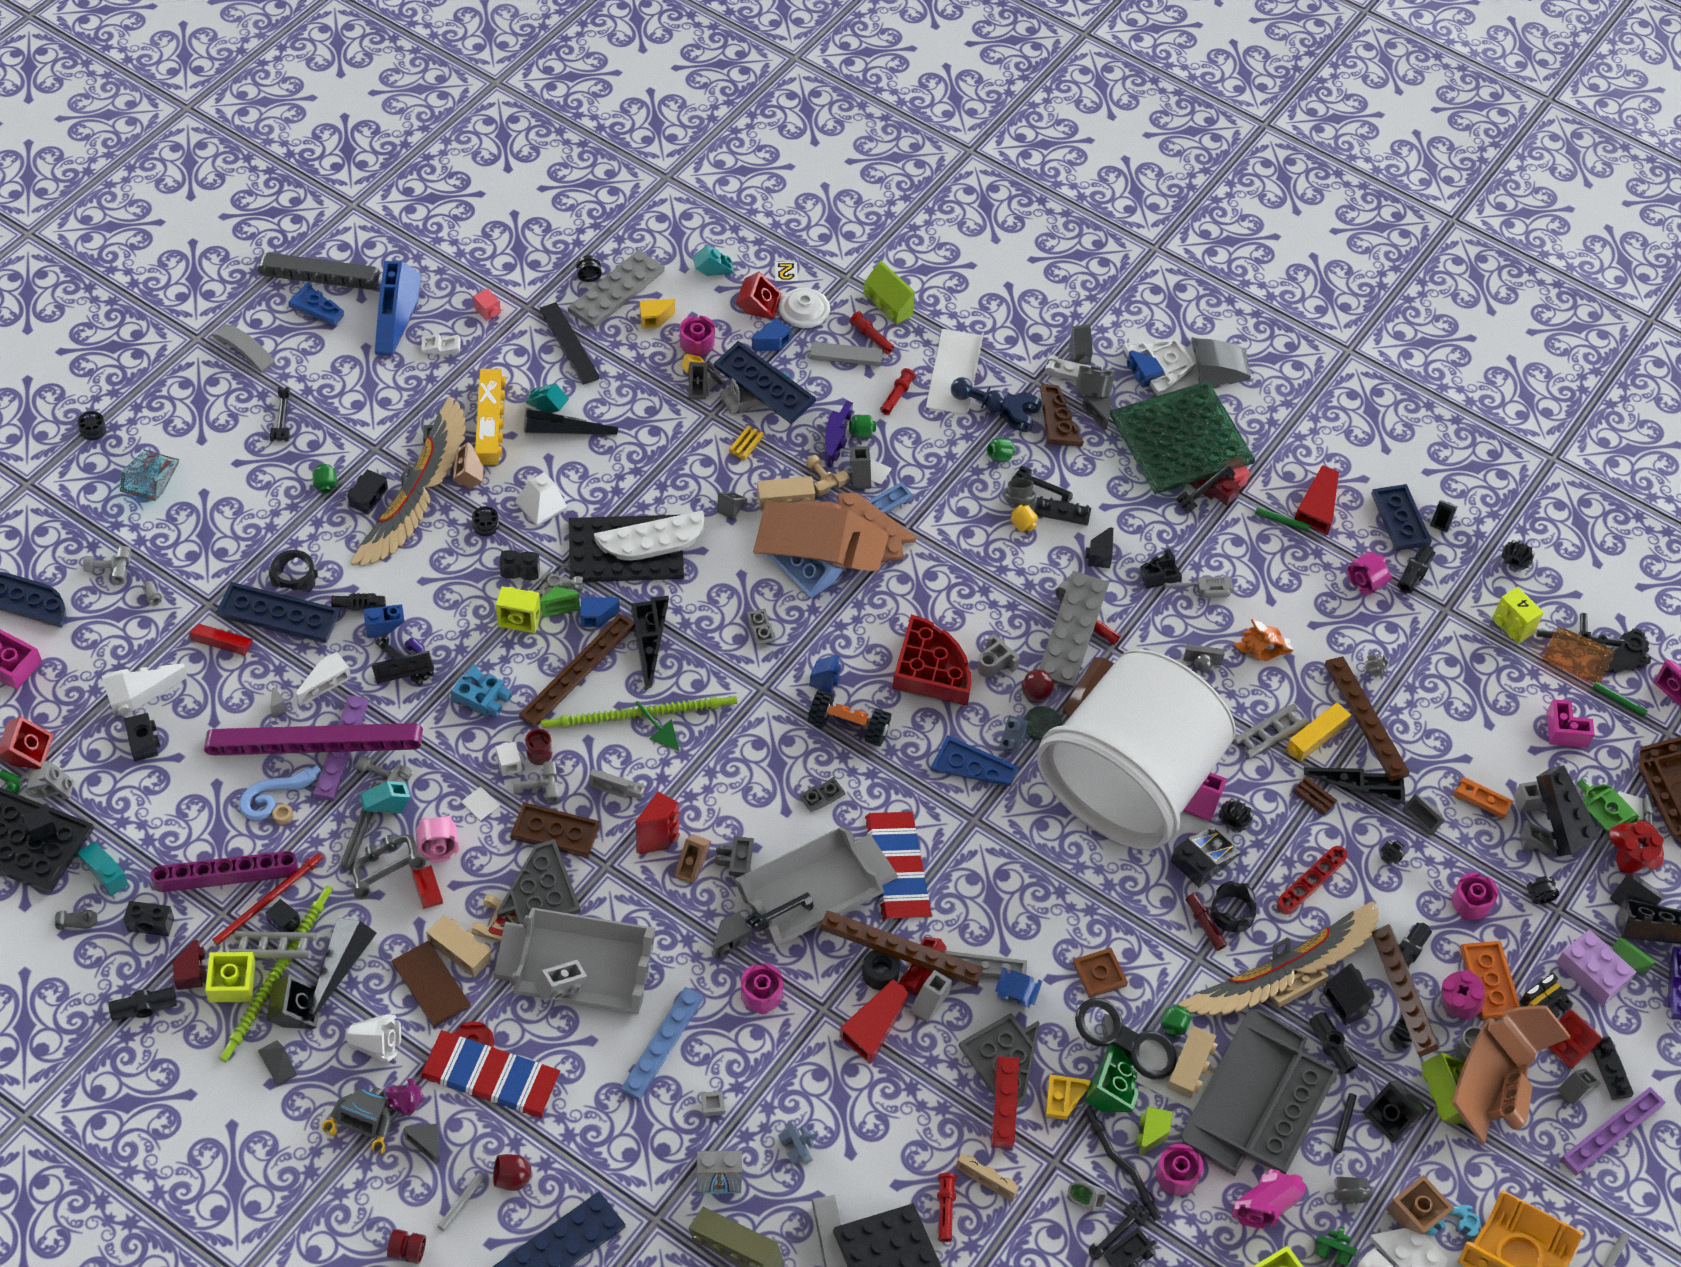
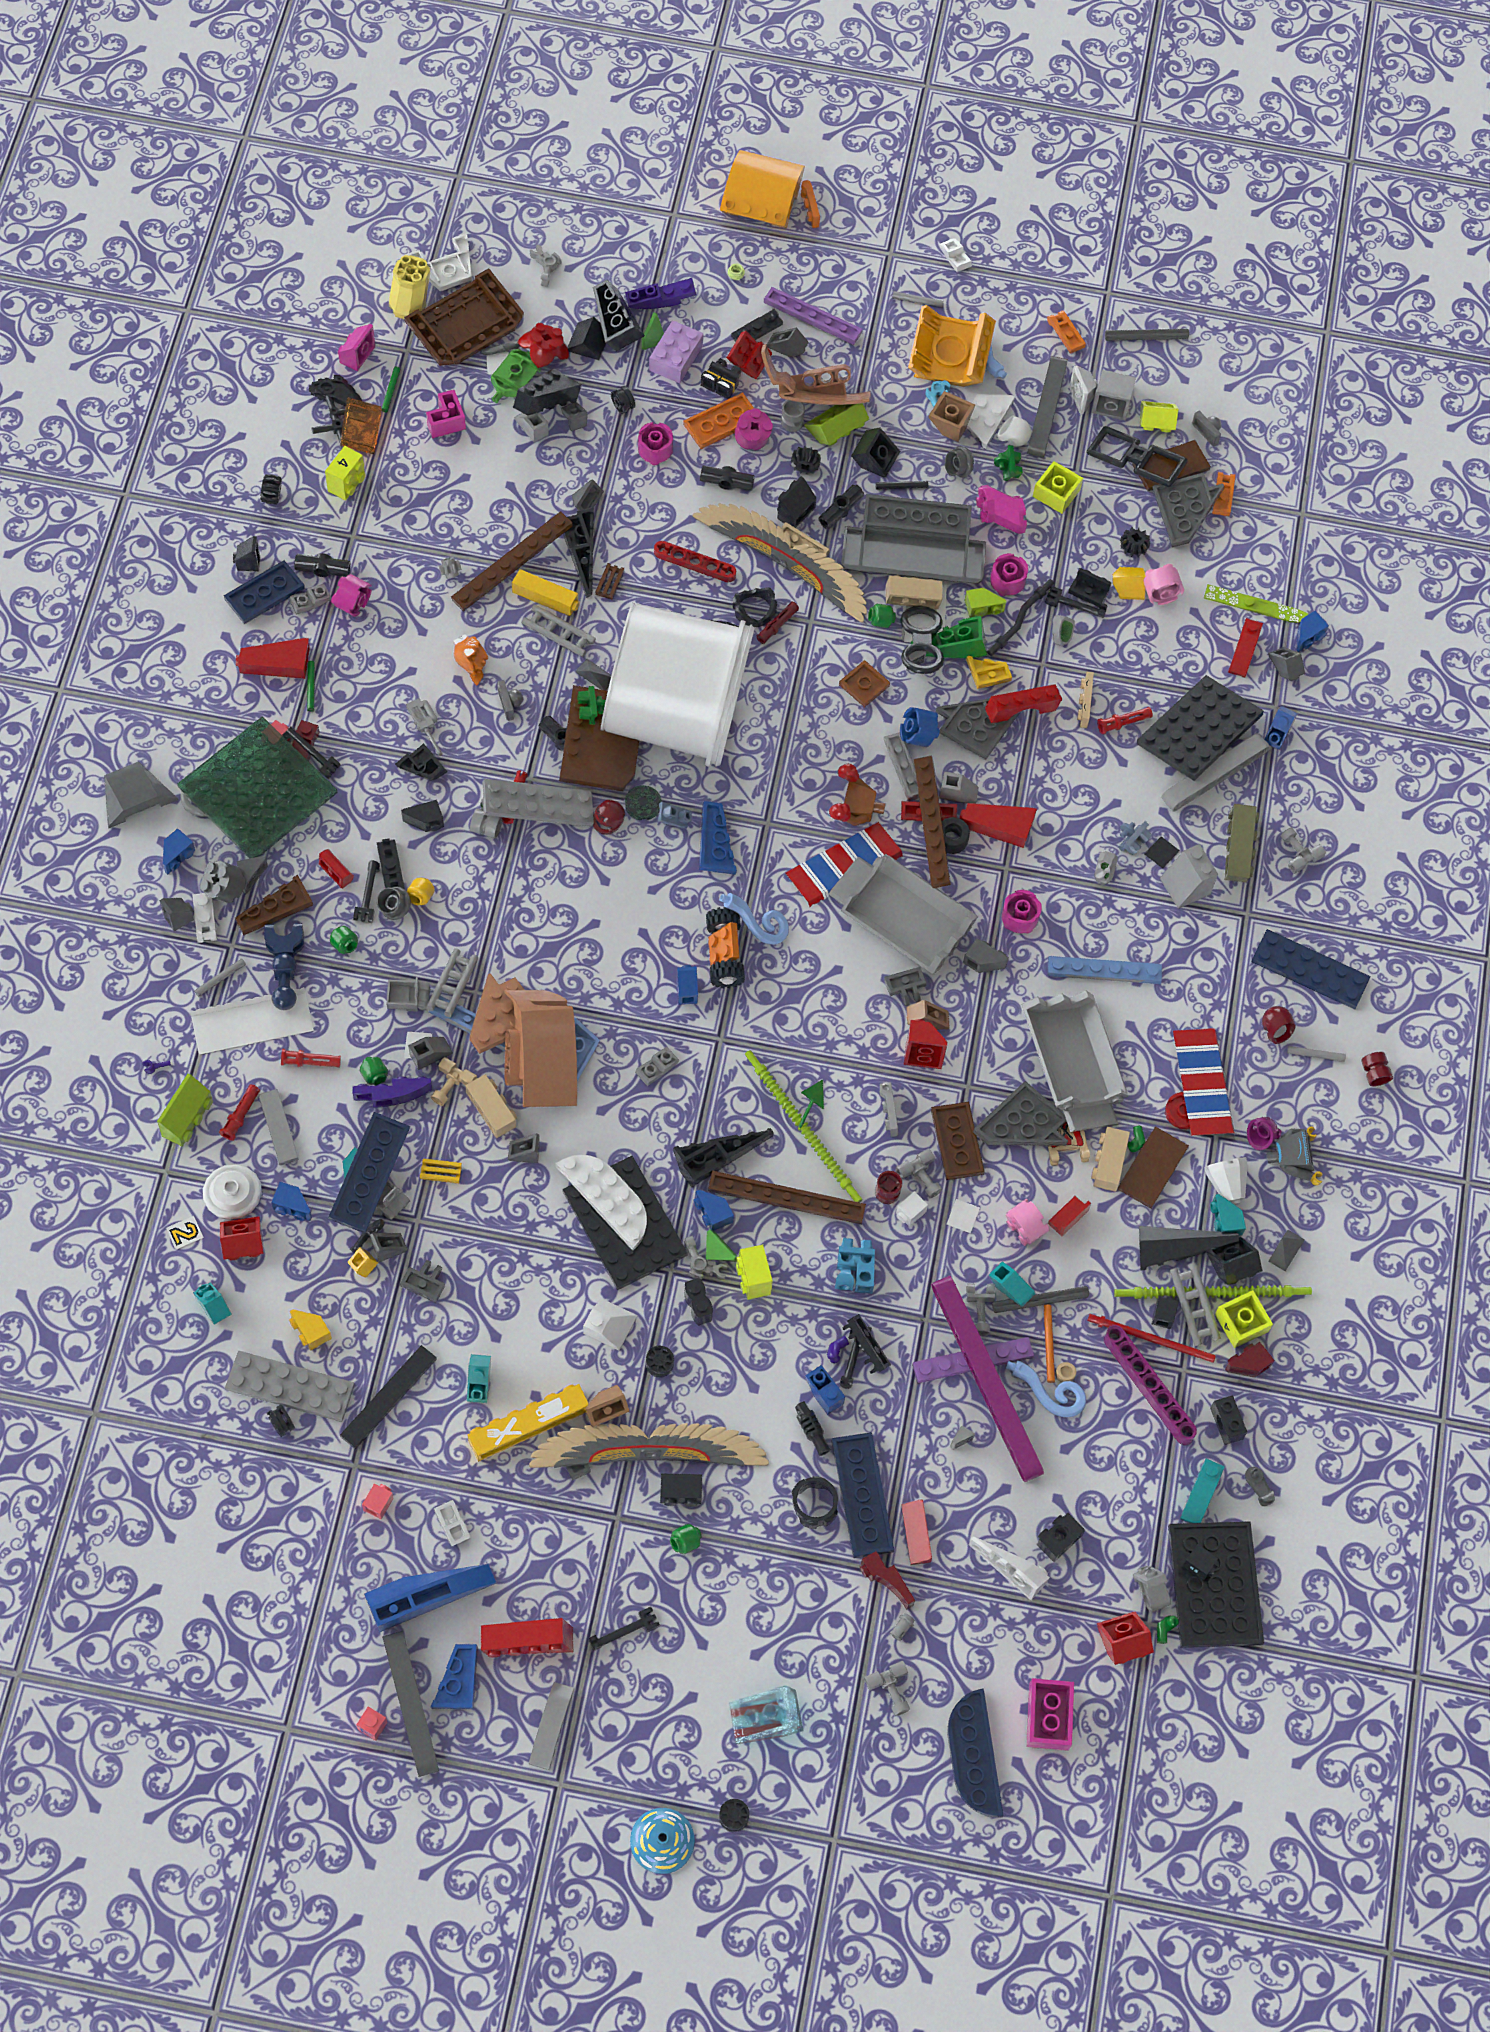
camera: 115 degrees left, 10 degrees up
black piece [108,987,177,1021] -> none
white slope [296,652,351,706] -> none
dark grey bar [352,834,426,900] -> none
dark grey slope [403,1124,440,1165] -> none
black wedge [523,407,619,435] -> none
light grey brick [534,960,587,1002] -> none
dark pink brick [680,315,715,357] -> none
light grey plate [701,1091,725,1116] -> none
black hinge [745,892,814,932] -> none
dark grey slope [799,777,846,812] -> none
red brick [892,614,972,706] -> none
light grey pin [977,633,1020,677] -> none
white wing [1123,339,1195,396] -> none
reddish brown plate [1372,924,1440,1057] -> none
black gear [1380,840,1406,864] -> none
orange plate [1453,778,1513,819] -> none
none -> dark purple hand [142,1060,171,1074]
none -> light grey bar [194,958,246,997]
none -> light grey slope [289,584,332,615]
none -> red brick [319,849,354,889]
none -> coral brick [356,1706,388,1741]
none -> light grey piece [386,977,431,1011]
none -> dark grey hinge [400,1260,445,1303]
none -> light grey bar [426,948,478,1017]
none -> red wedge [481,1618,574,1658]
none -> dark azure dish [630,1808,695,1874]
none -> light blue plant [720,893,789,945]
none -> dark orange torso [829,763,886,826]
none -> dark red slope [860,1551,915,1610]
none -> orange bar [1044,1304,1055,1383]
none -> light grey rock [1094,851,1118,885]
none -> green arm [1127,1125,1146,1152]
none -> black sticker [1144,836,1180,868]
none -> teal slope [1210,1194,1246,1236]

